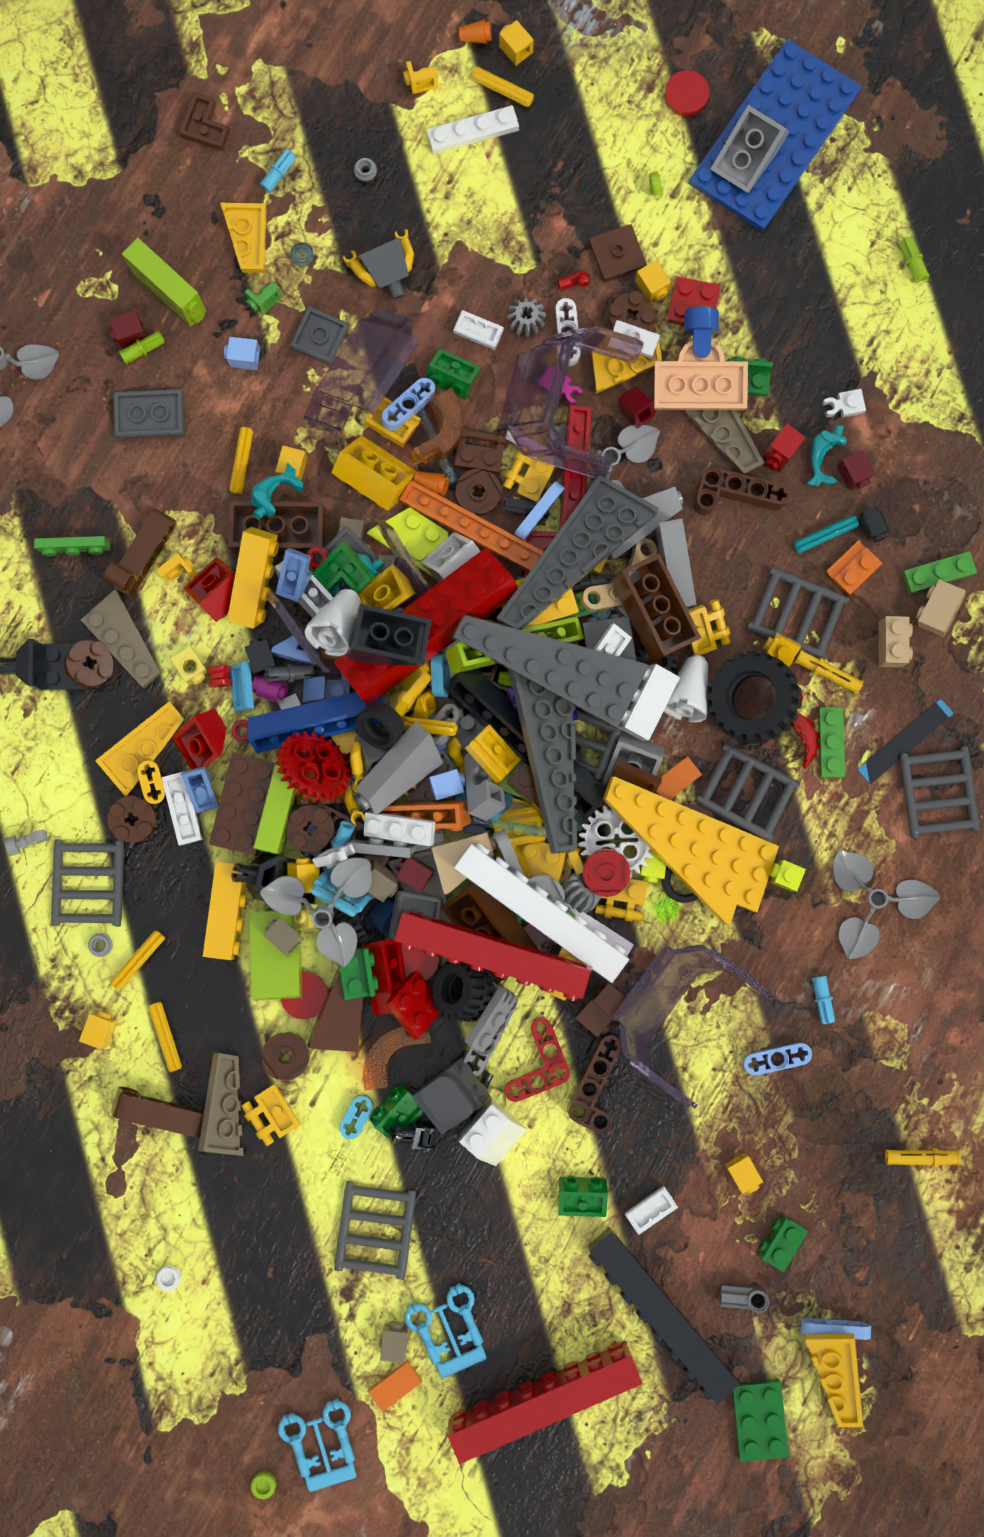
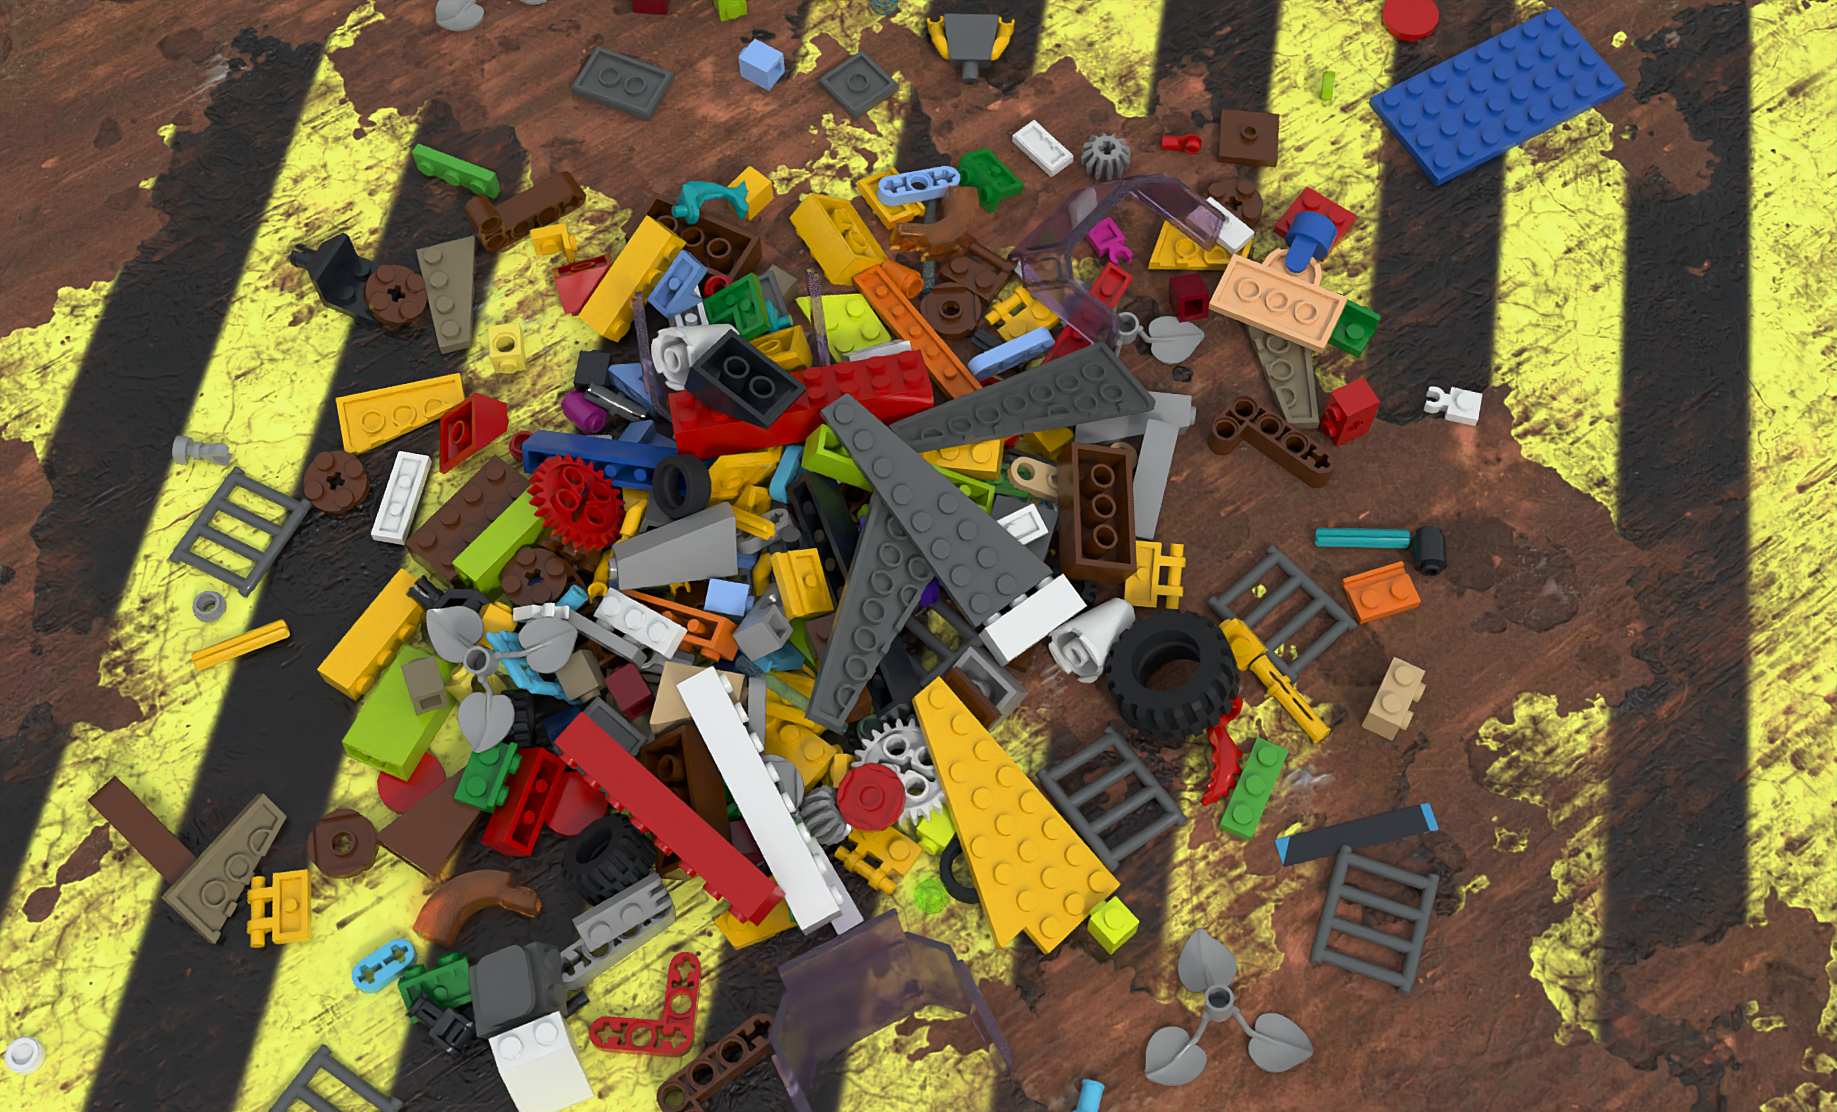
camera: 30 degrees right, 20 degrees down
yellow brick [79,1010,118,1049] -> none
lime axle [119,331,165,365] -> none
yellow beam [137,759,165,804] -> none
yellow axle [148,1002,182,1072] -> none
medium blue slope [181,766,219,813] -> none
red wheel [207,665,232,688] -> none
yellow axle [229,427,253,495] -> none
medium azure tile [230,662,254,712] -> none
bright green bracket [244,281,283,315] -> none
piece [304,309,419,454] -> none
red plate [385,971,439,1040] -> none
white beam [555,298,580,366] -> none
reddish brown brick [574,981,631,1037] -> none
yellow brick [635,260,671,302] -> none
orange tile [656,756,702,800] -> none
light grey slope [711,105,790,193] -> none
teal animal [806,425,847,487] -> none
dark red brick [837,450,875,490] -> none
lime axle [900,237,930,283] -> none
bright green plate [902,551,977,594] -> none
tan brick [916,580,966,638] -> none

